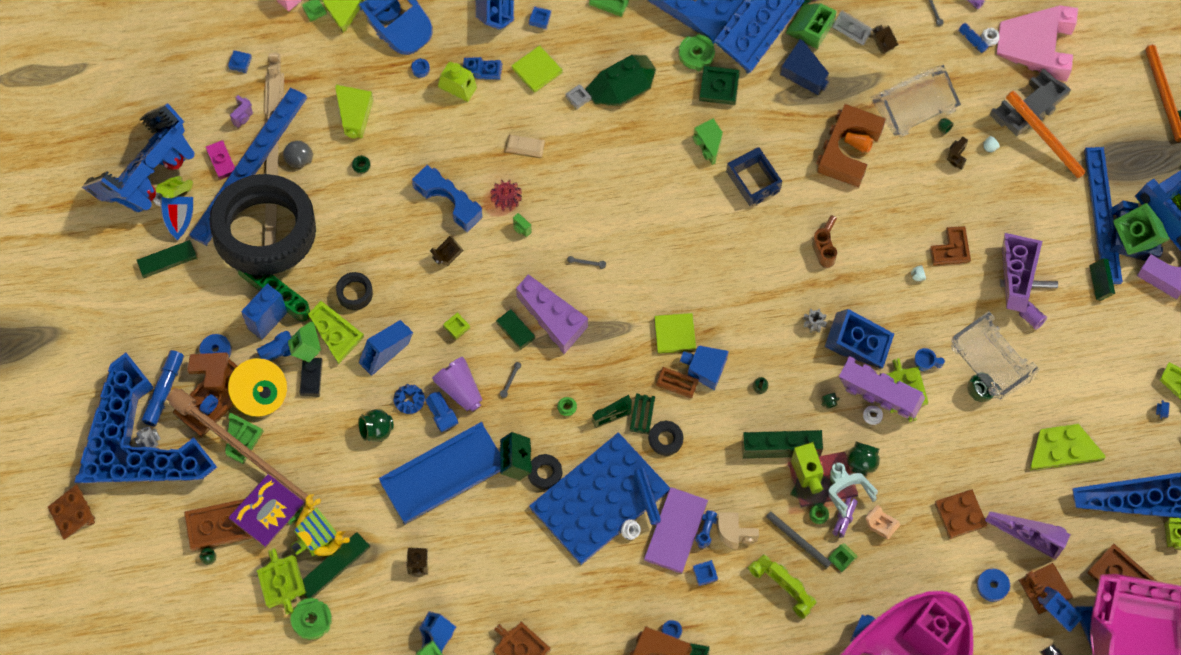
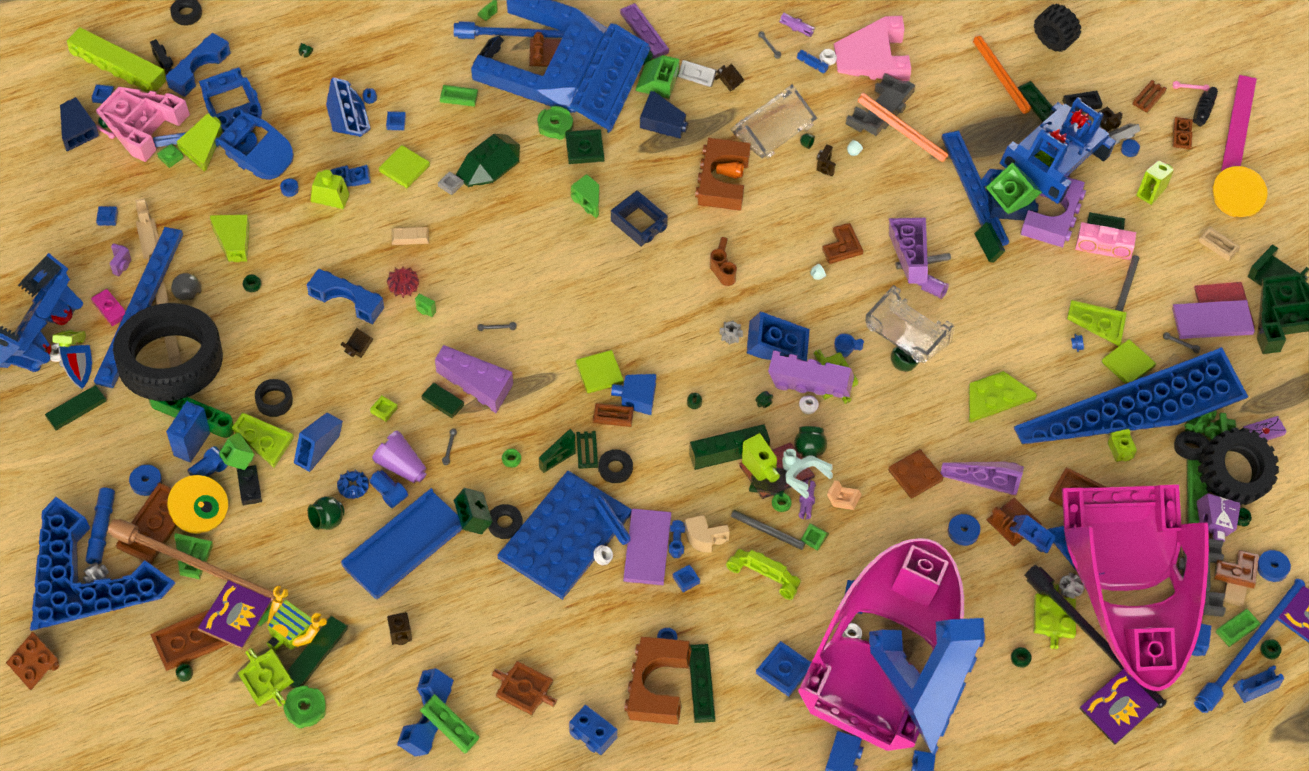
camera: 15 degrees left, 10 degrees down
dark orange tile [187,352,229,391] -> none
blue tile [200,395,218,415] -> none

